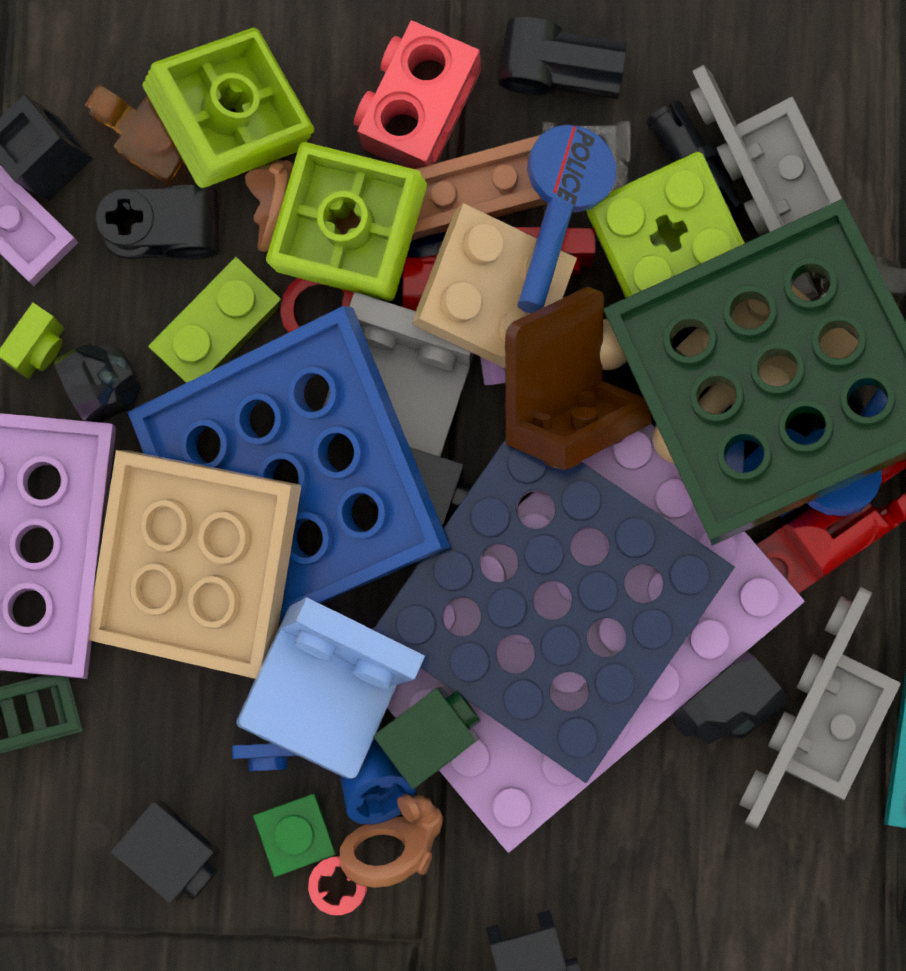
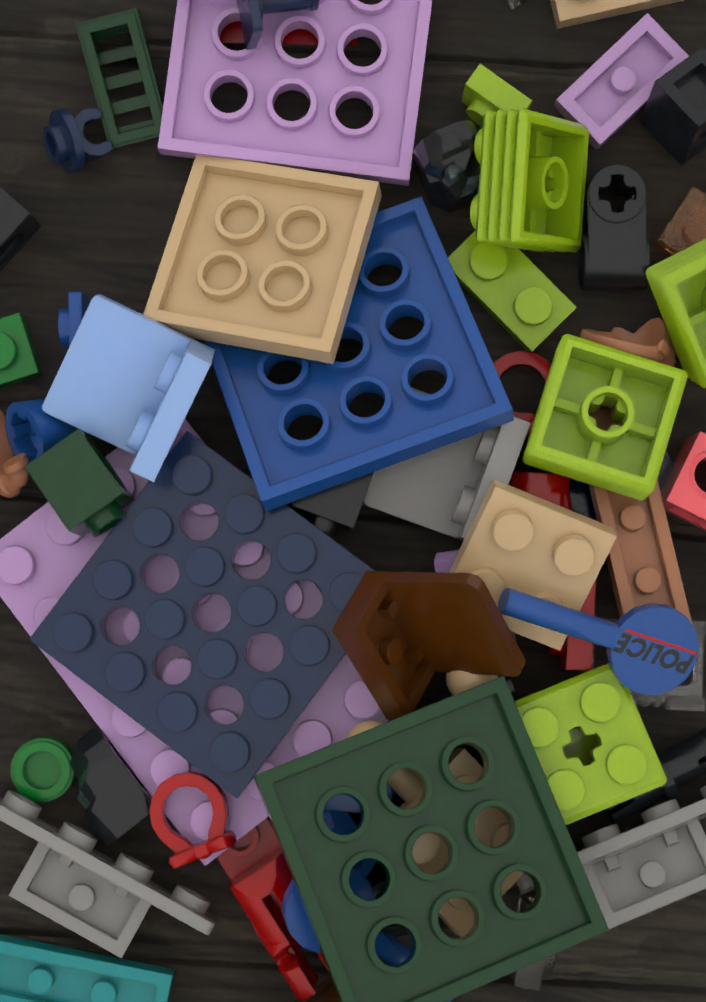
camera: 85 degrees right, 5 degrees up
none -> green tile [10,736,76,802]
none -> dark blue plate [43,108,113,173]
none -> red piece [149,771,236,869]
none -> lime brick [470,108,589,253]

